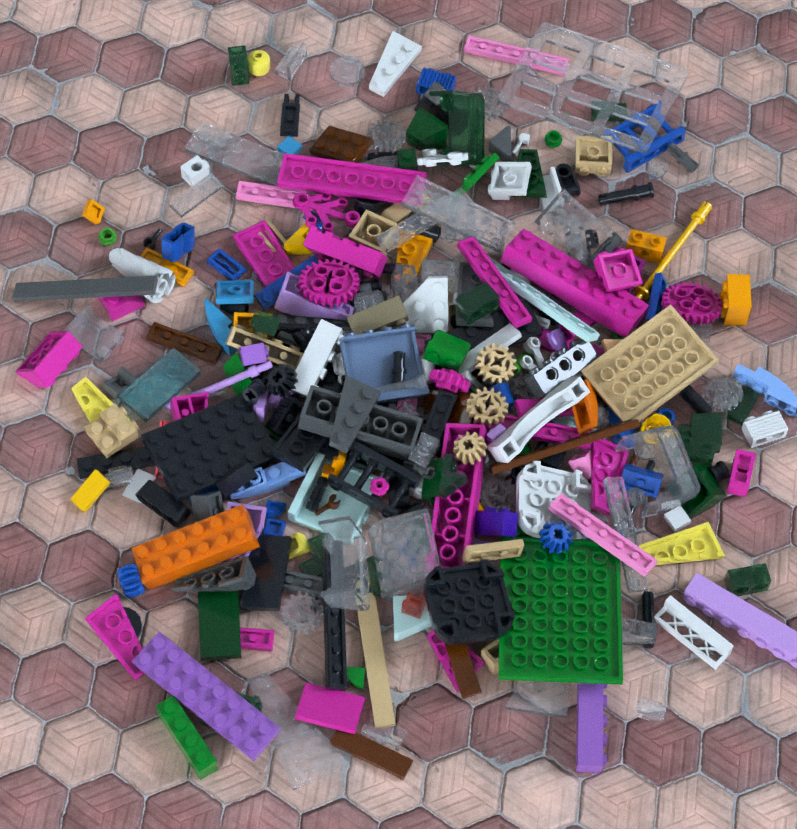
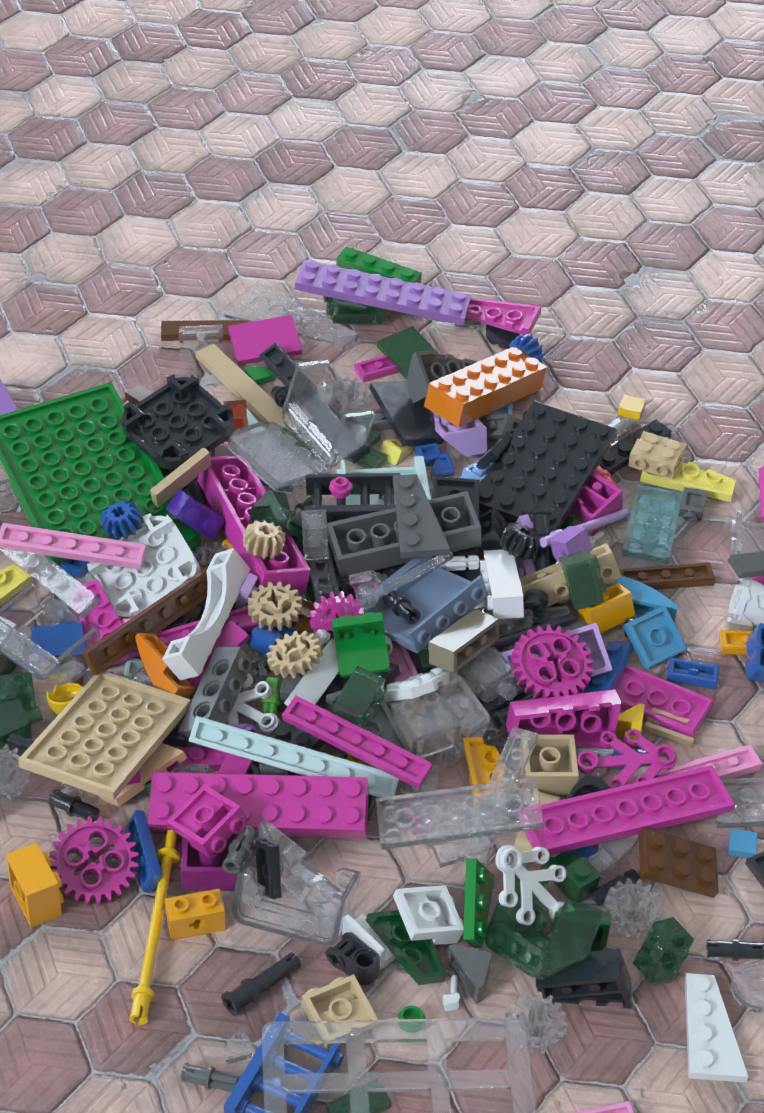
camera: 150 degrees right, 15 degrees down
blue brick [416,67,457,95] -> none
none -> black cone [271,386,296,408]
none -> clear green brick [633,917,694,986]
none -> black pin [706,938,764,961]

